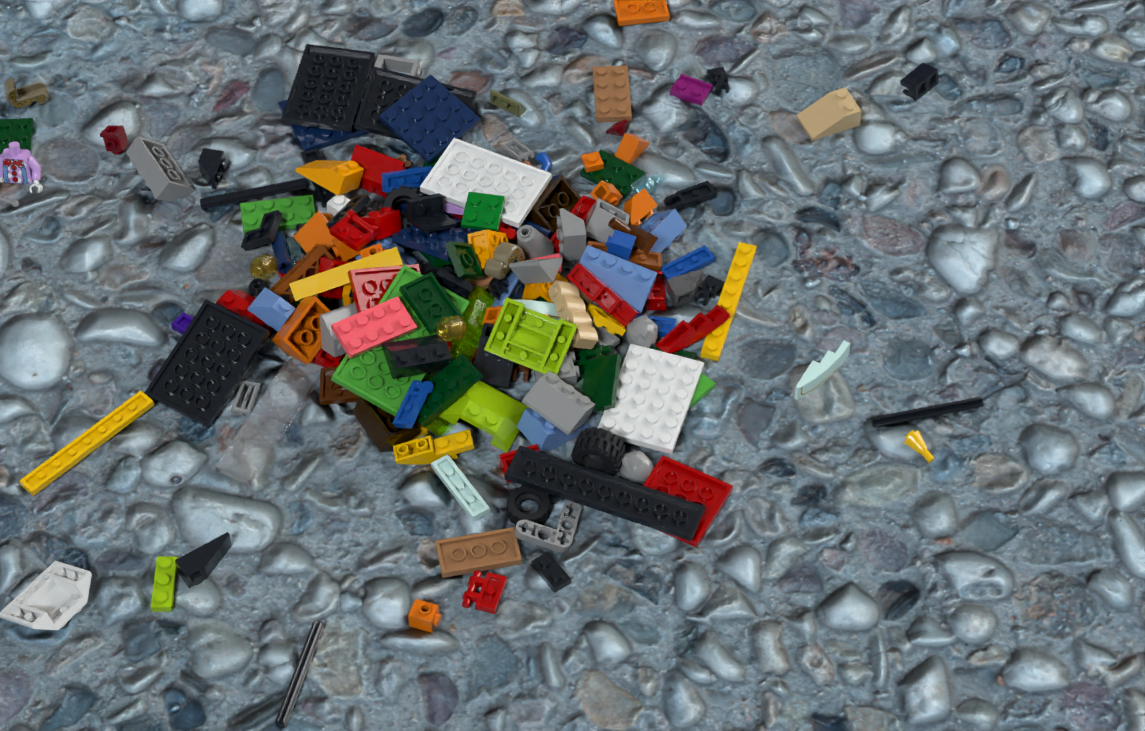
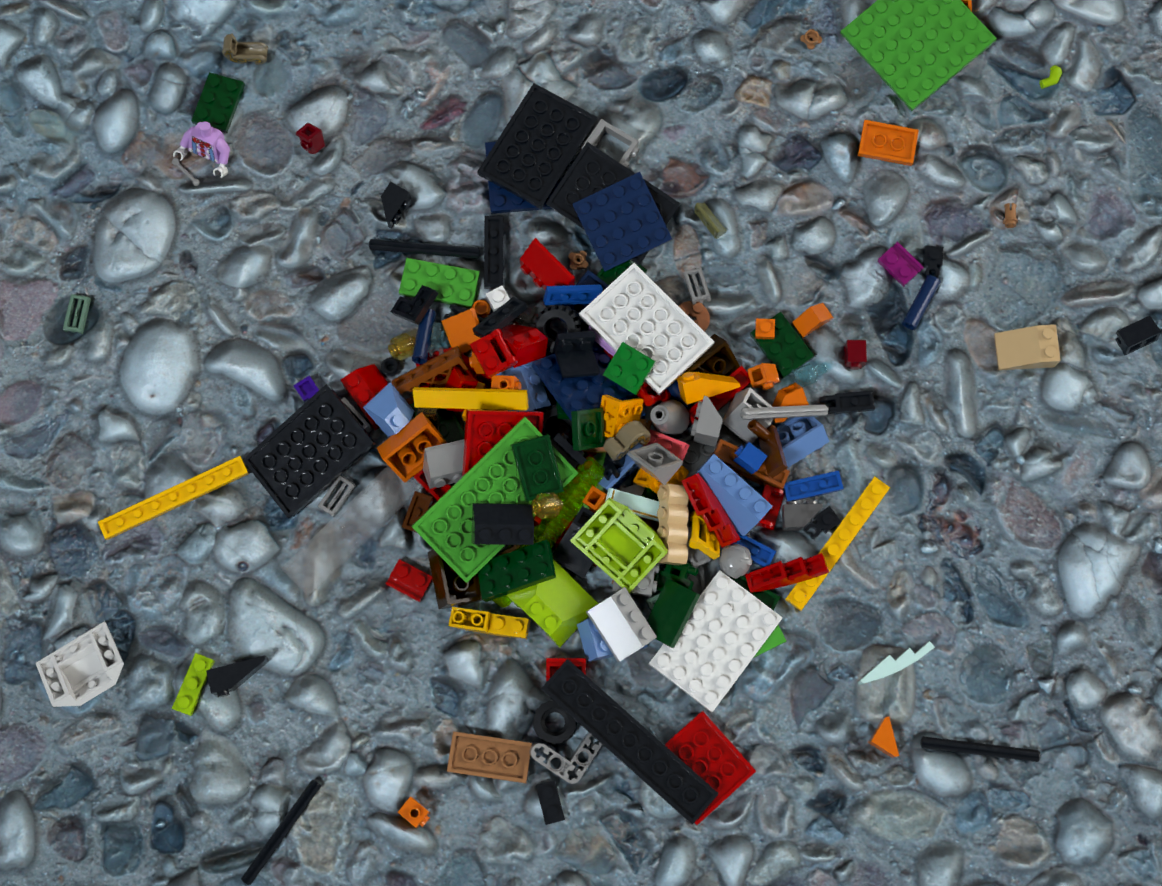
camera: 20 degrees right, 25 degrees up
light grey slope [126,136,195,202] -> none
light orange slope [295,160,364,196] -> none
coral plate [331,296,417,359] -> none
blue plate [393,380,433,429] -> none
light aqua plate [431,454,490,521] -> none
red plate [462,571,507,614] -> none
blue arm [535,152,552,172] -> none
black tyre [571,427,625,475] -> none
medium nougat plate [592,66,632,122] -> none
dark red slope [606,119,628,137] -> none
light grey hair [619,451,654,483] -> none
yellow cone [904,430,935,463] -> none
none -> red plate [385,559,433,603]
none -> light orange slope [677,372,740,405]
none -> light grey axle [740,404,829,420]
none -> dark red brick [844,340,867,370]
none -> orange slope [868,716,899,758]
none -> dark blue piece [902,275,941,330]
none -> medium nougat pin [1003,203,1018,228]

